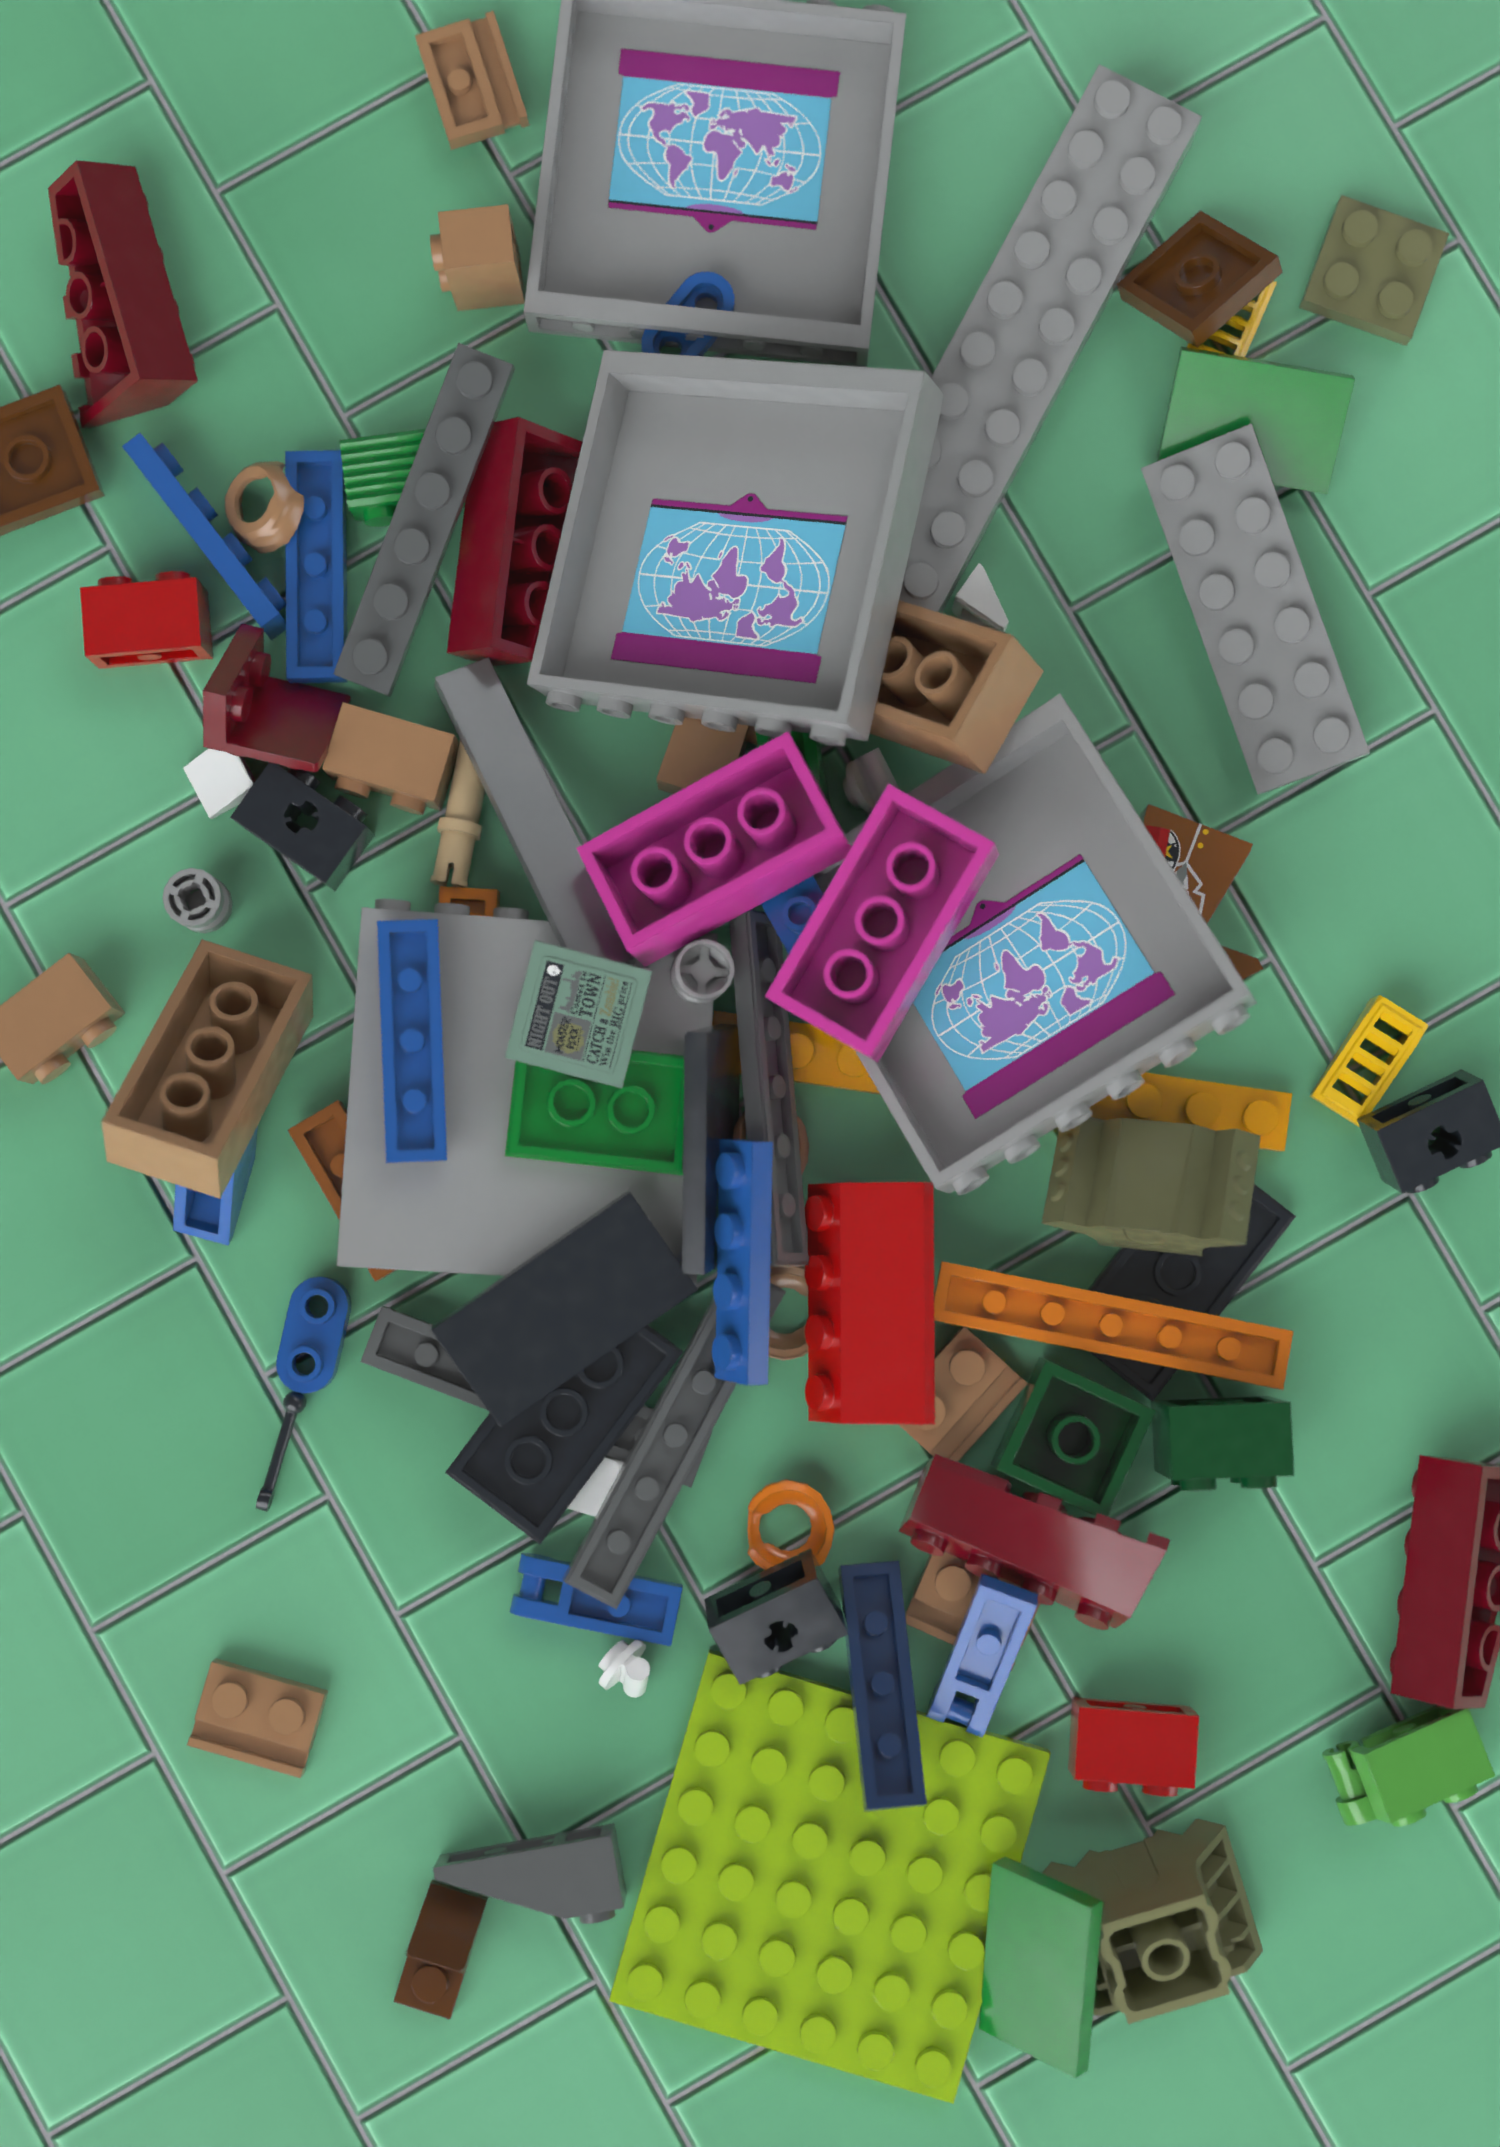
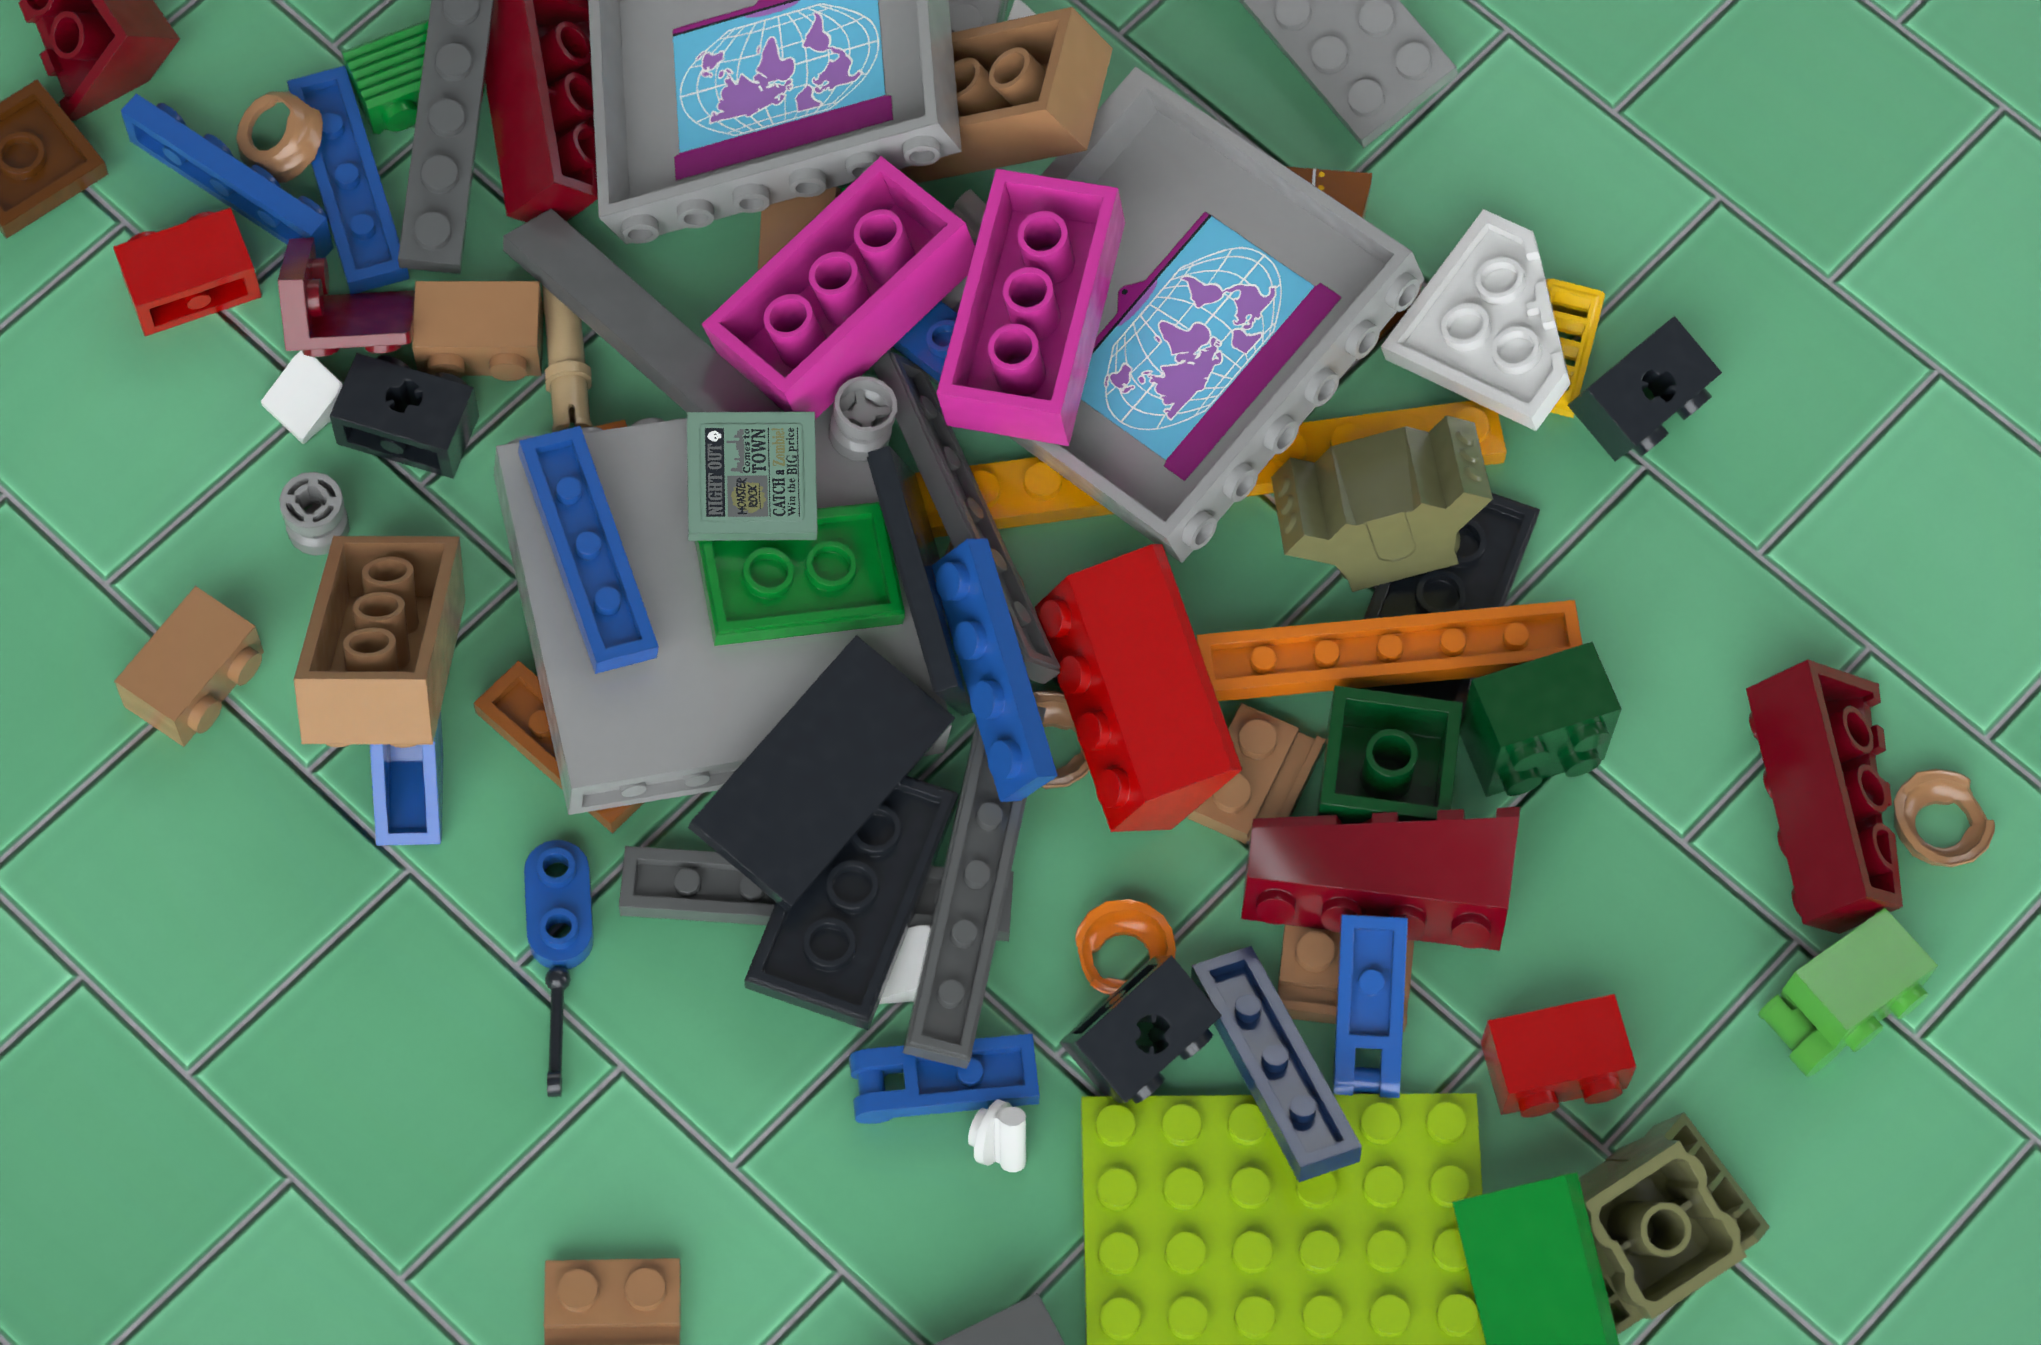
camera: 25 degrees left, 20 degrees down
none -> white plate [1381,209,1570,431]

